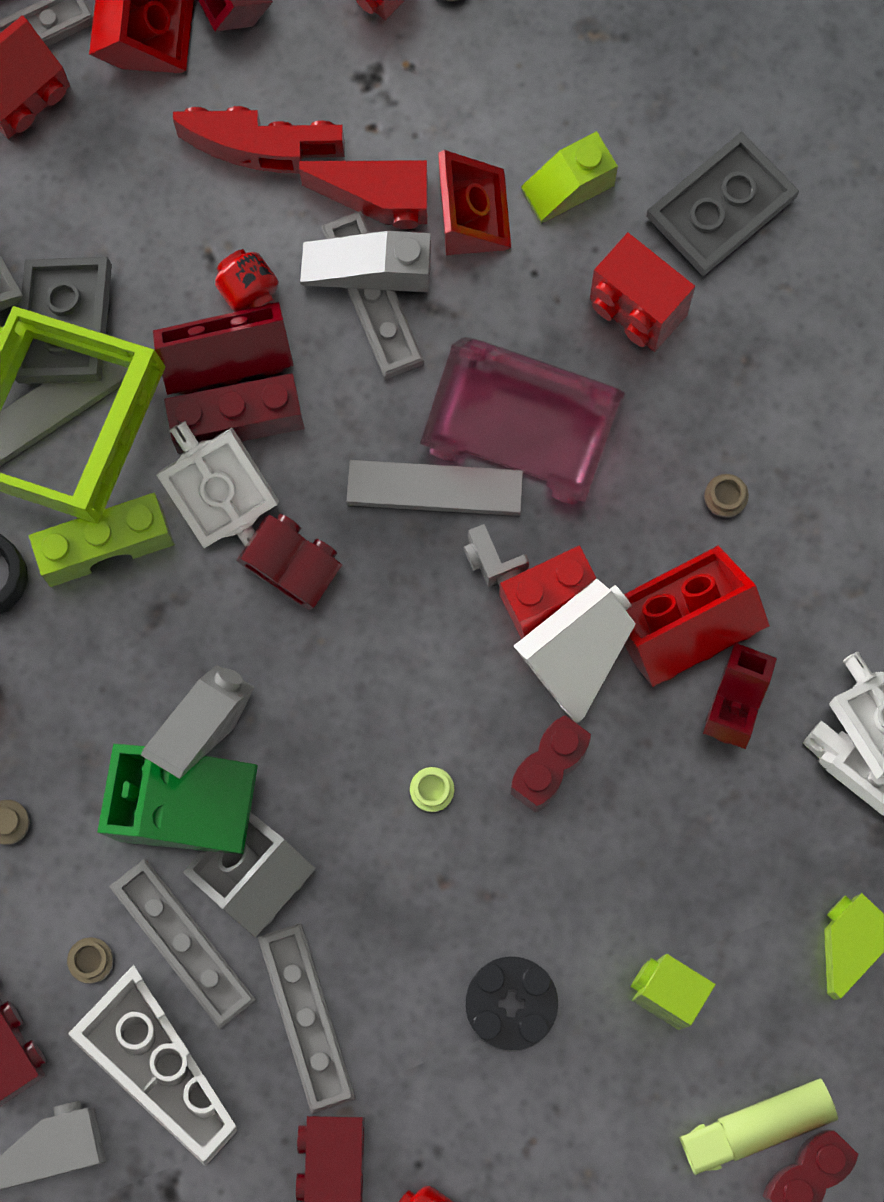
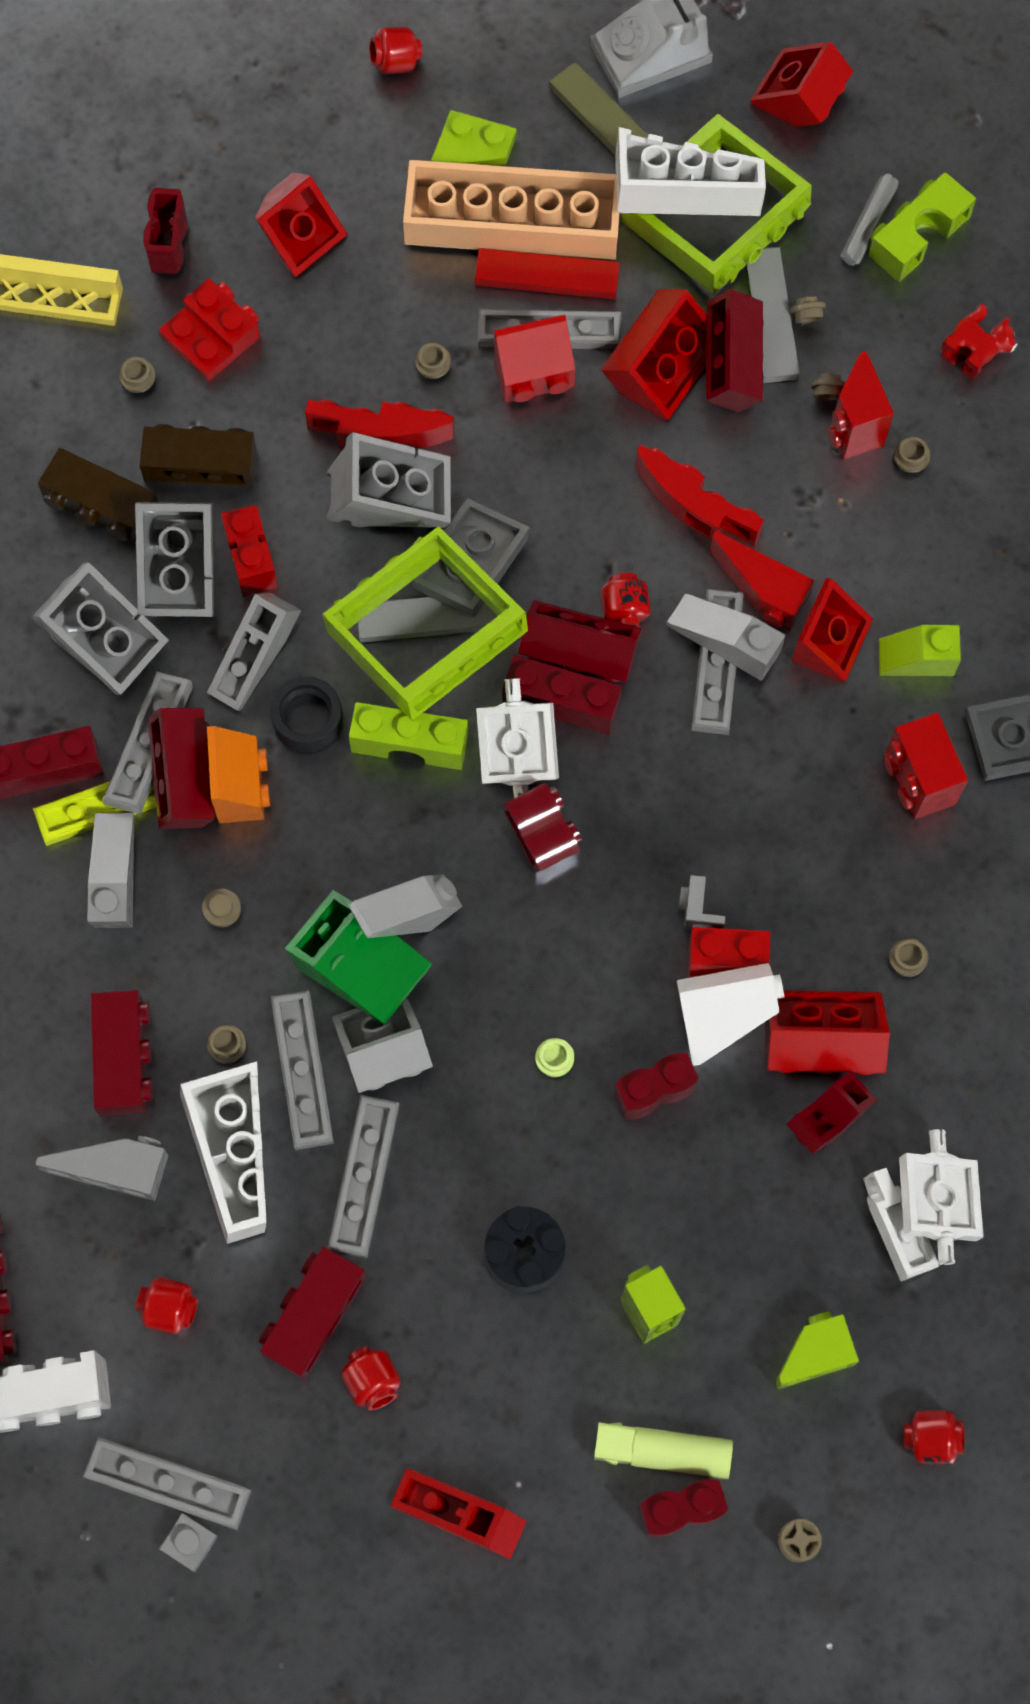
camera: 25 degrees right, 5 degrees down
light grey tile [346,460,523,516] -> none
clear pink windscreen [420,337,625,504] -> none

